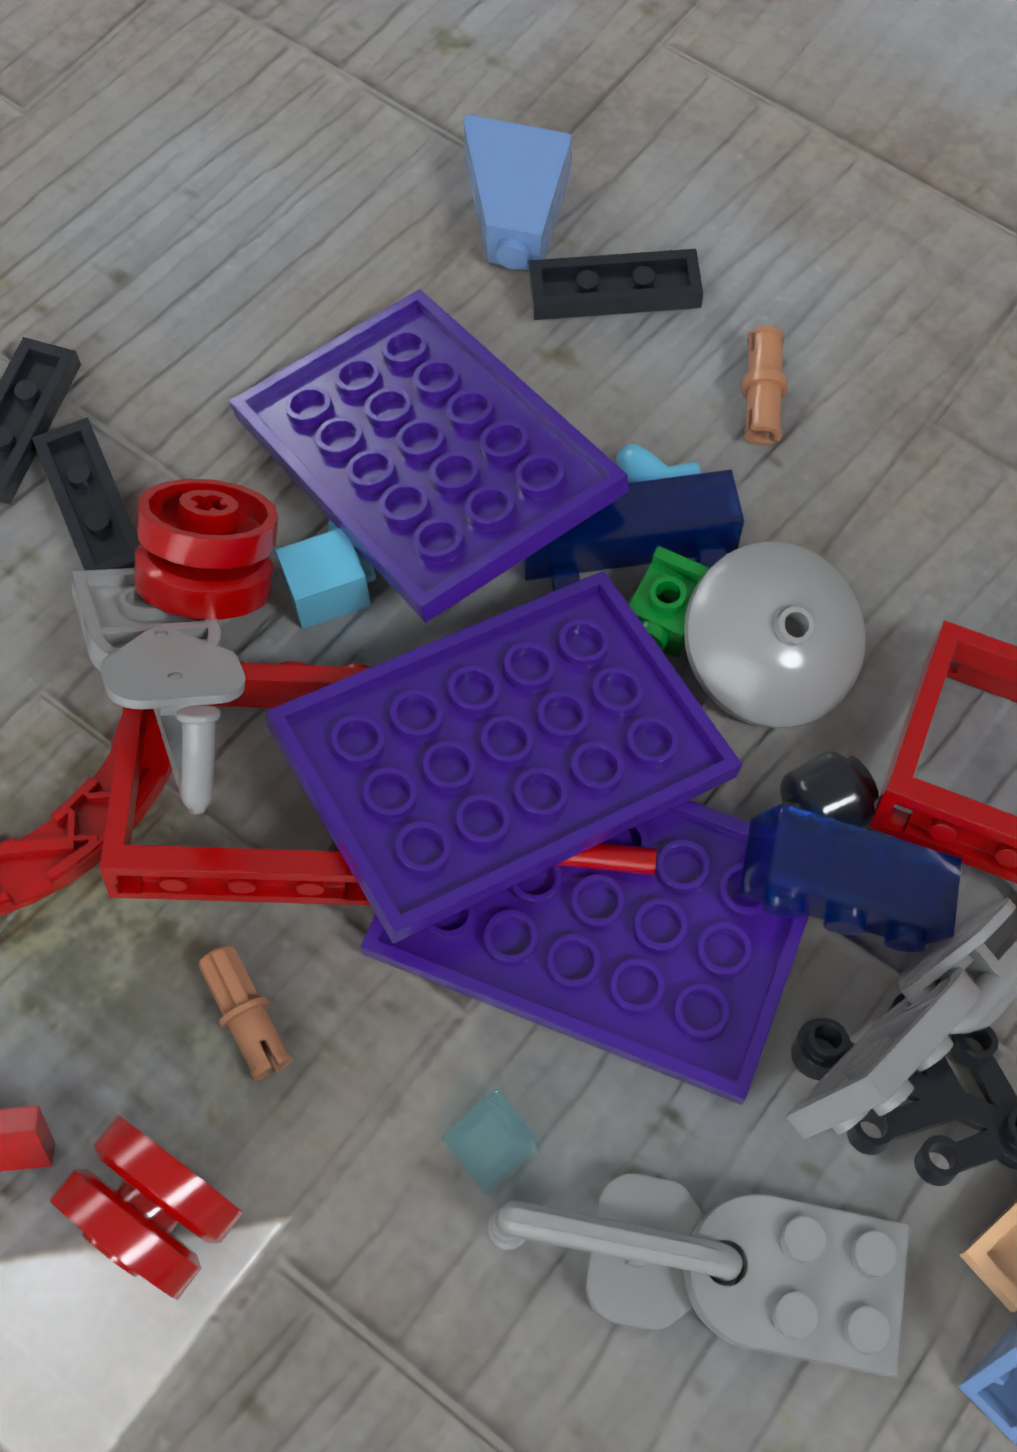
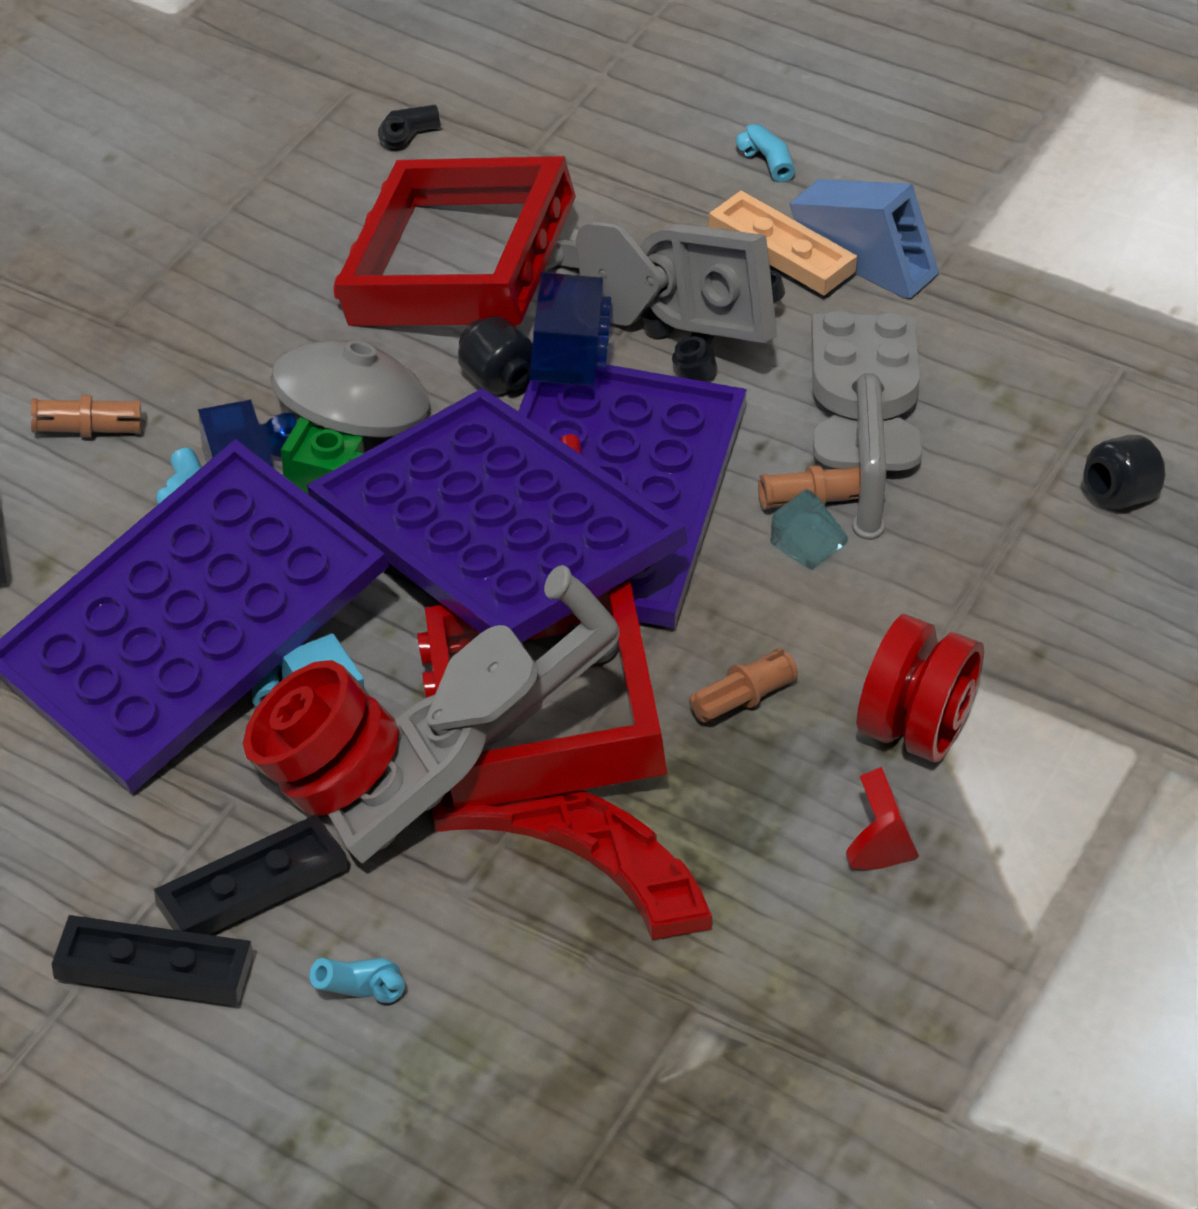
camera: 100 degrees left, 20 degrees down
none -> nougat pin [758,465,861,509]

